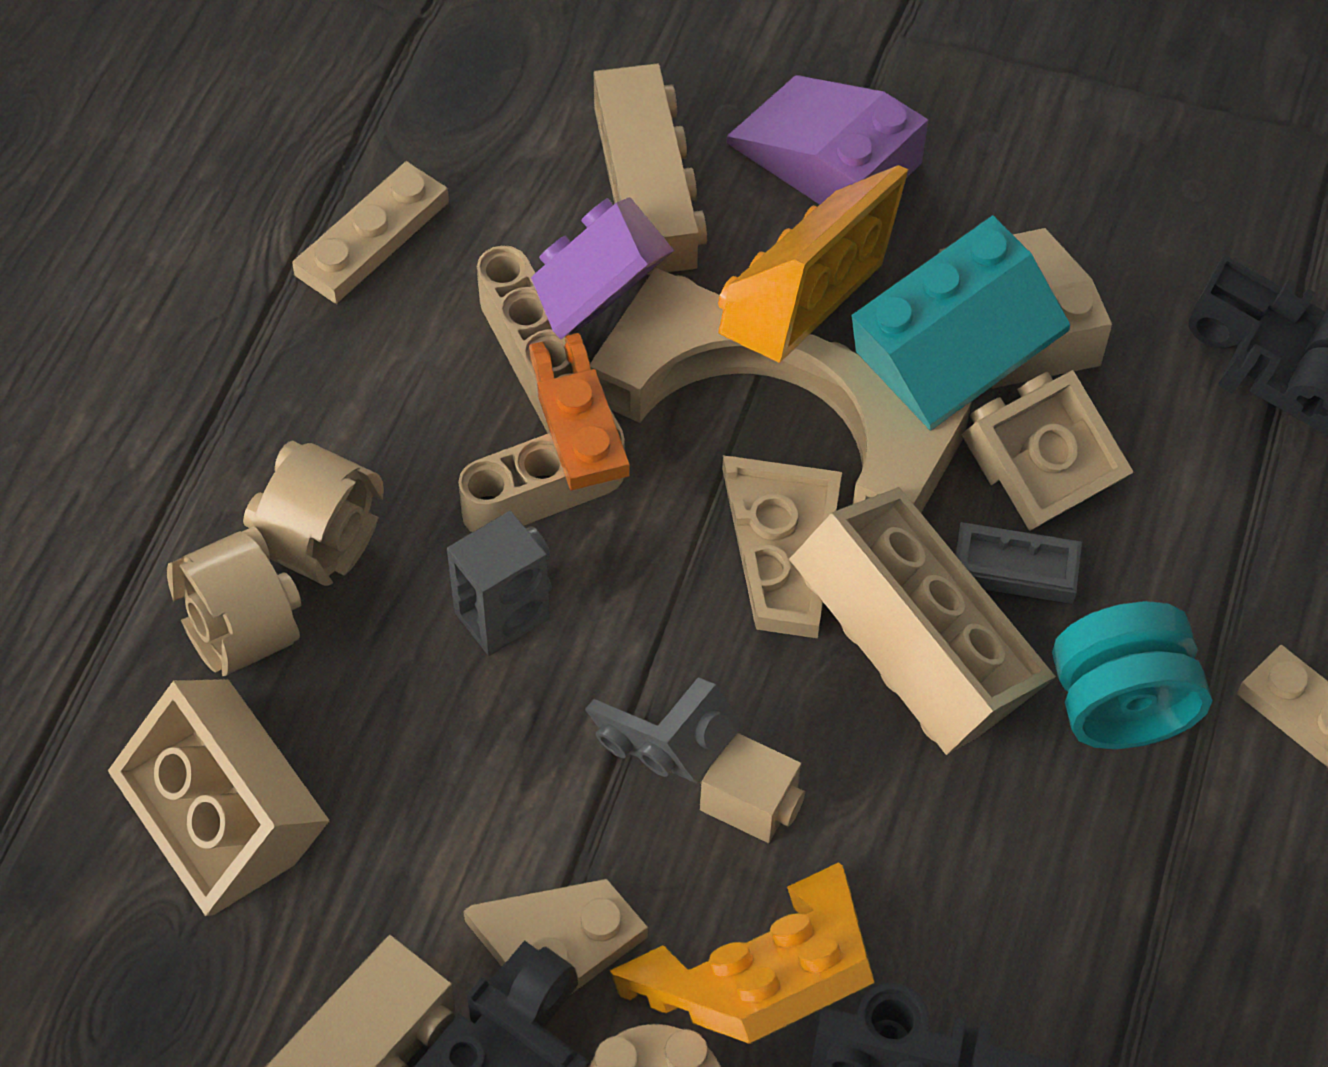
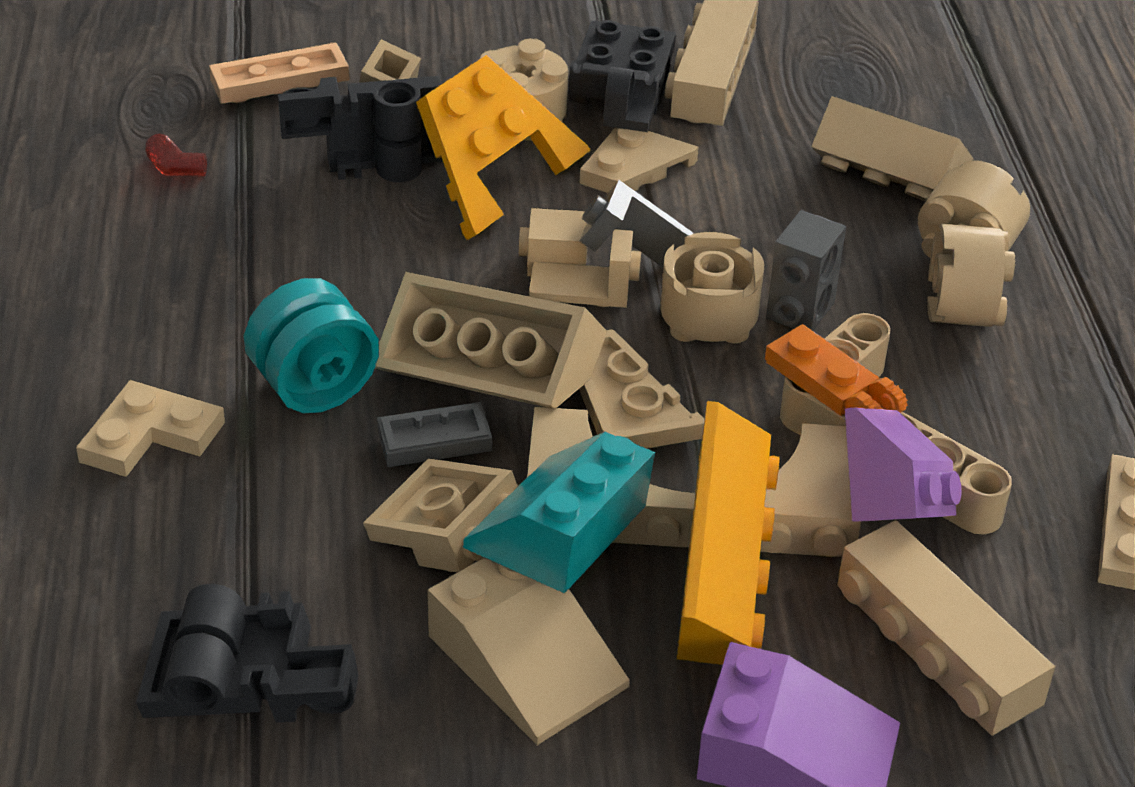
camera: 155 degrees right, 15 degrees down
none -> tan bracket [529,229,641,308]
none -> tan brick [660,232,764,343]

